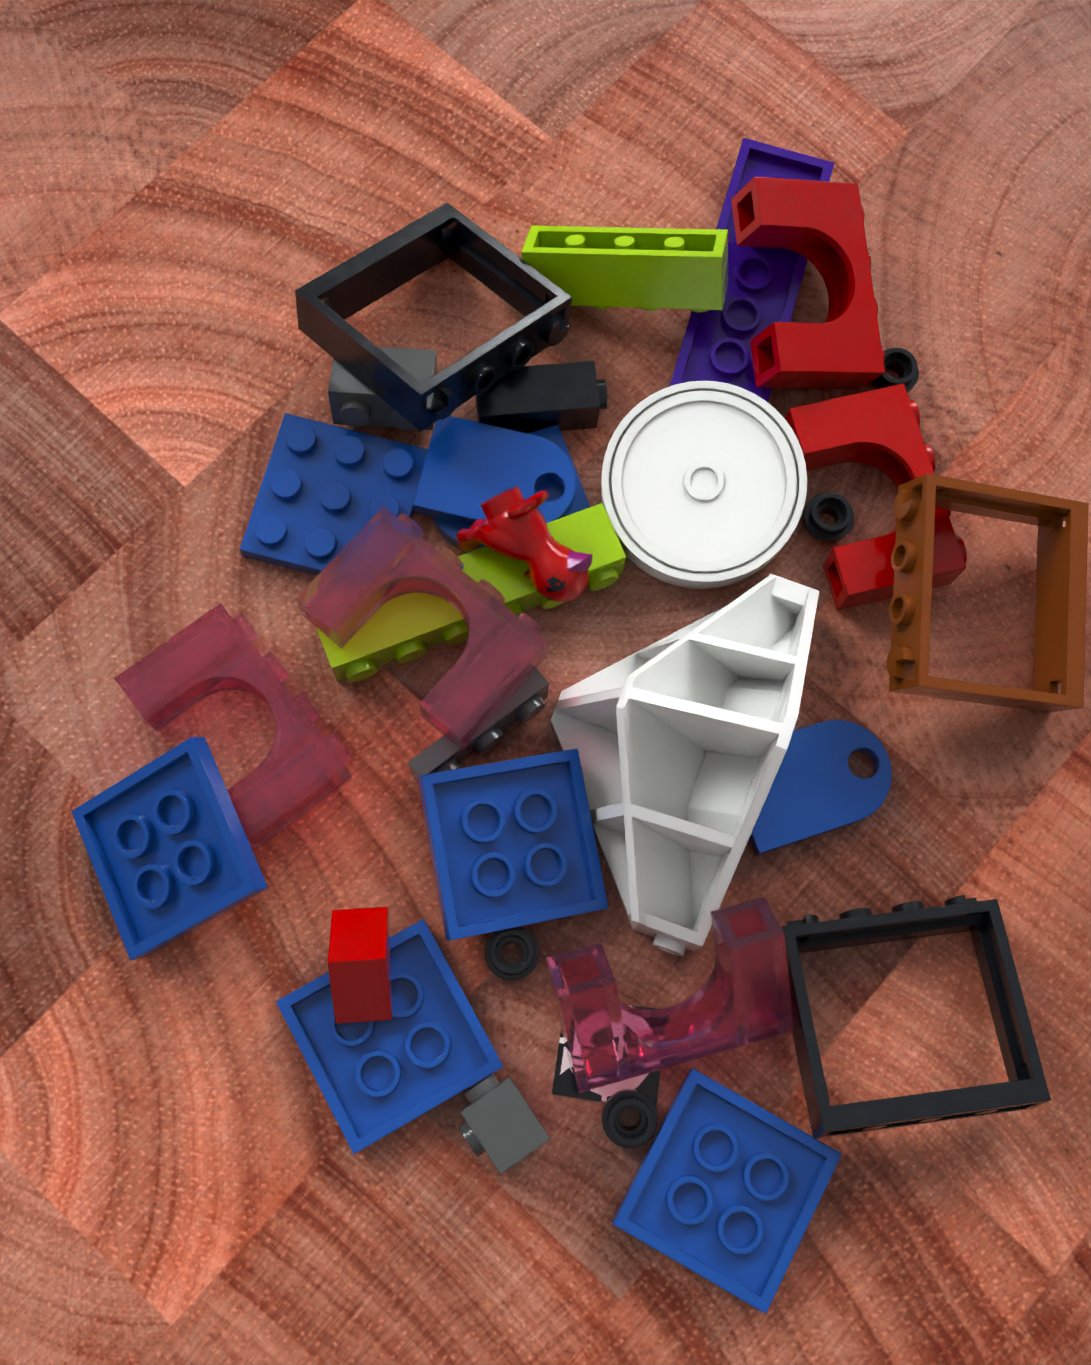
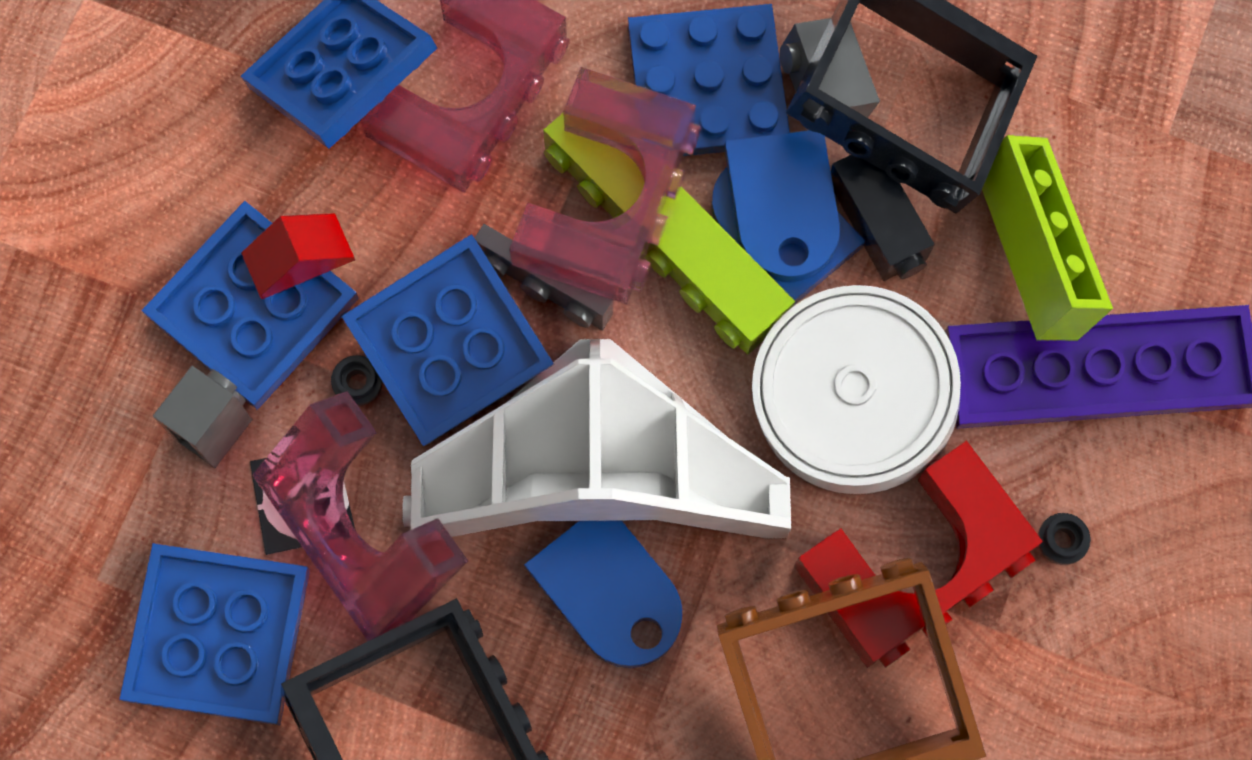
camera: 75 degrees right, 0 degrees up
red animal [456,486,592,602] -> none
black plate [602,1089,658,1148] -> none
red arch [731,177,885,389] -> none
black plate [803,493,854,542] -> none

